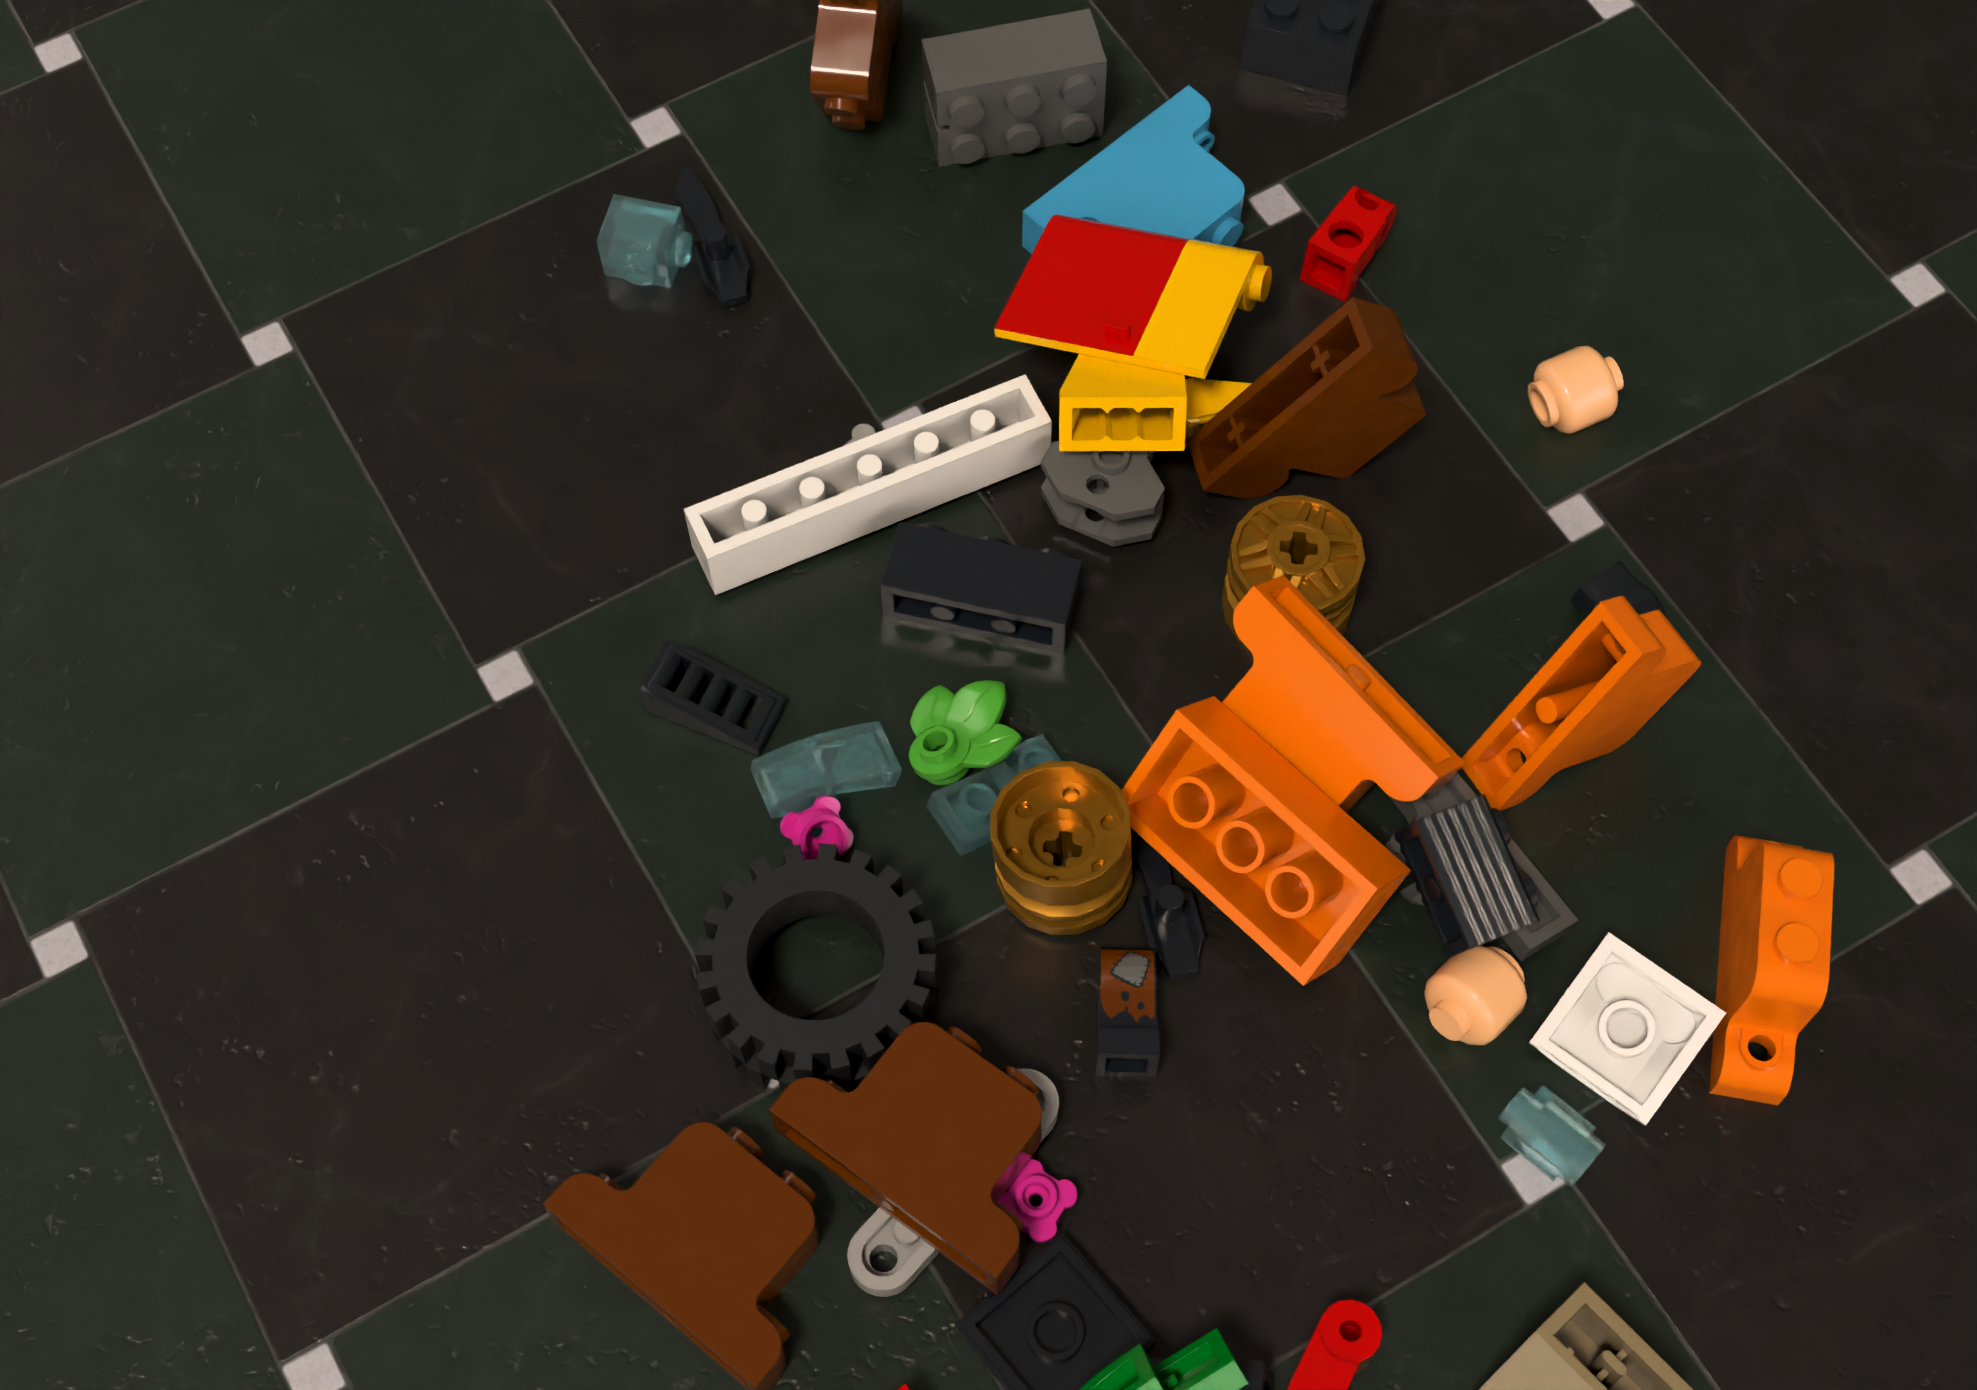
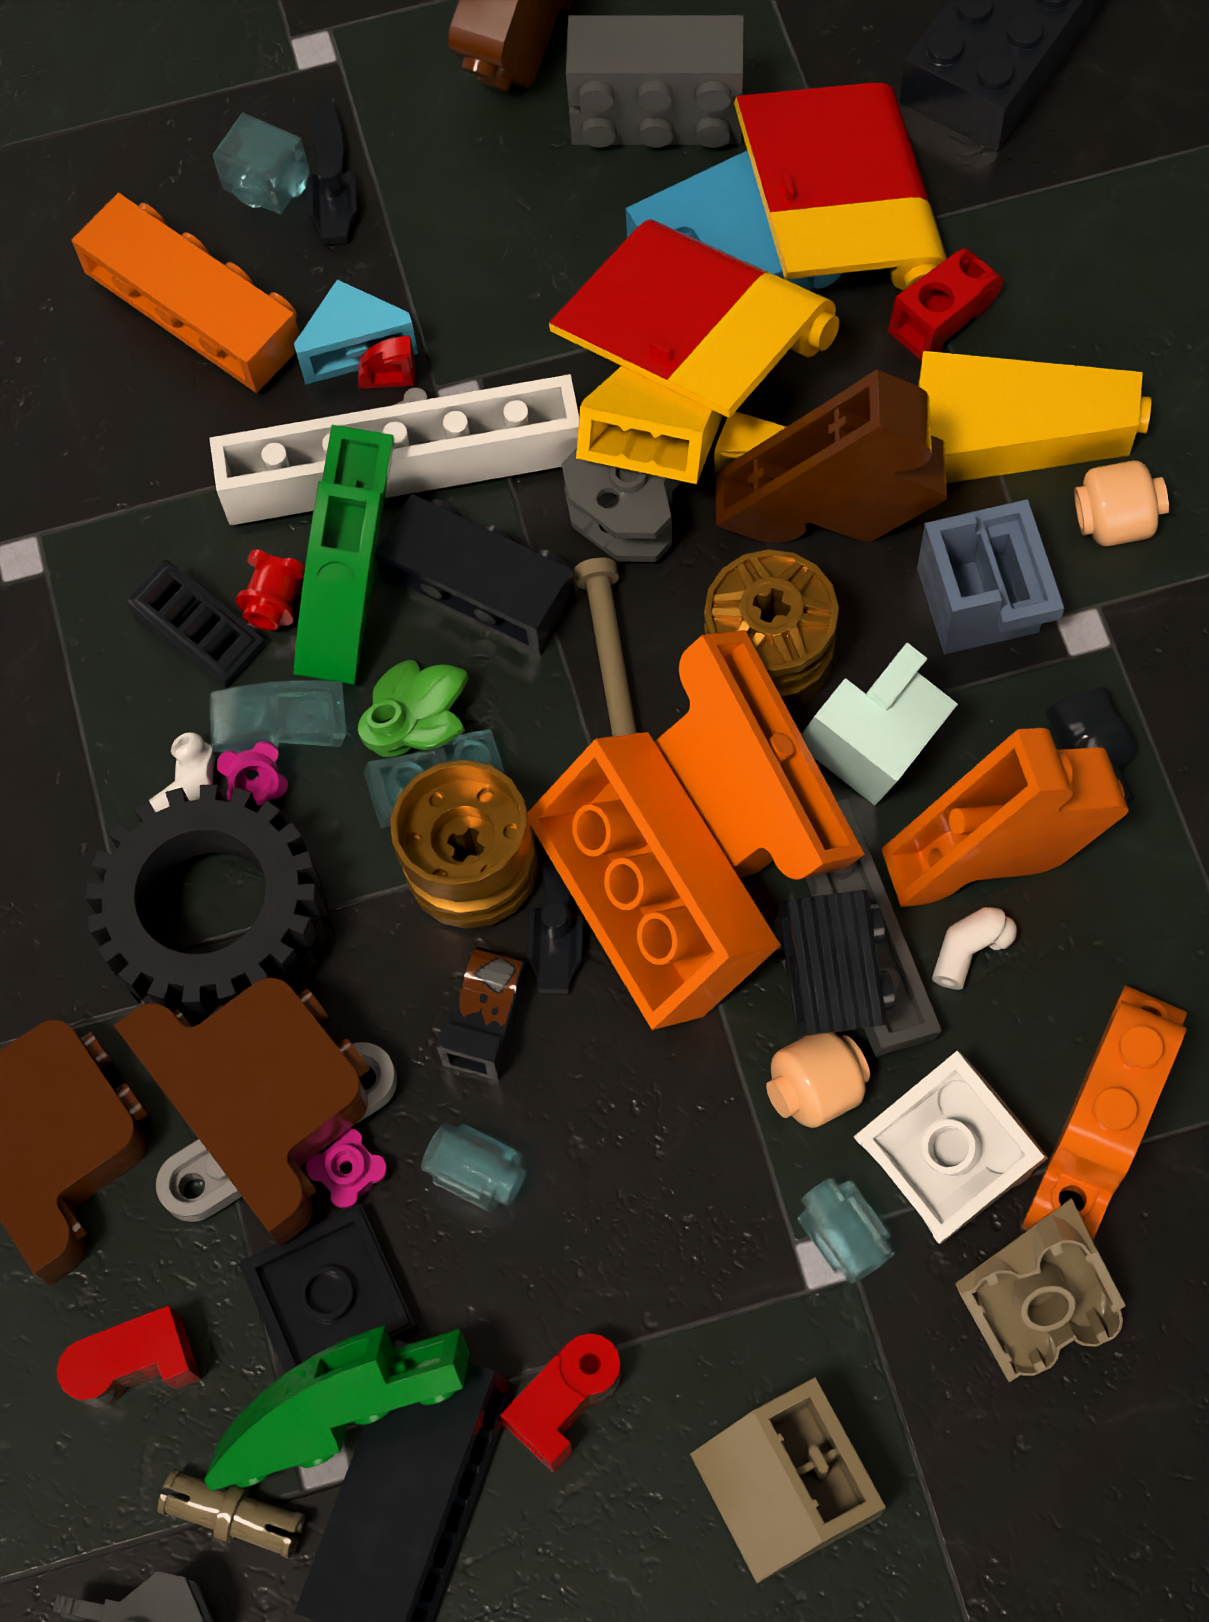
camera: 20 degrees right, 5 degrees up
none -> orange brick [71,192,300,393]
none -> white arm [149,733,215,812]
none -> red brick [236,550,305,631]
none -> green slope [293,425,395,685]
none -> medium azure slope [294,280,418,384]
none -> red tile [358,336,417,389]
none -> clear light blue brick [421,1122,526,1213]
none -> dark tan bar [574,557,637,736]
none -> red door [734,83,947,290]
none -> light aqua plate [802,643,958,805]
none -> sand blue plate [917,499,1064,655]
none -> yellow slope [918,351,1151,483]
none -> white arm [932,907,1017,990]
none -> dark tan slope [955,1198,1126,1382]

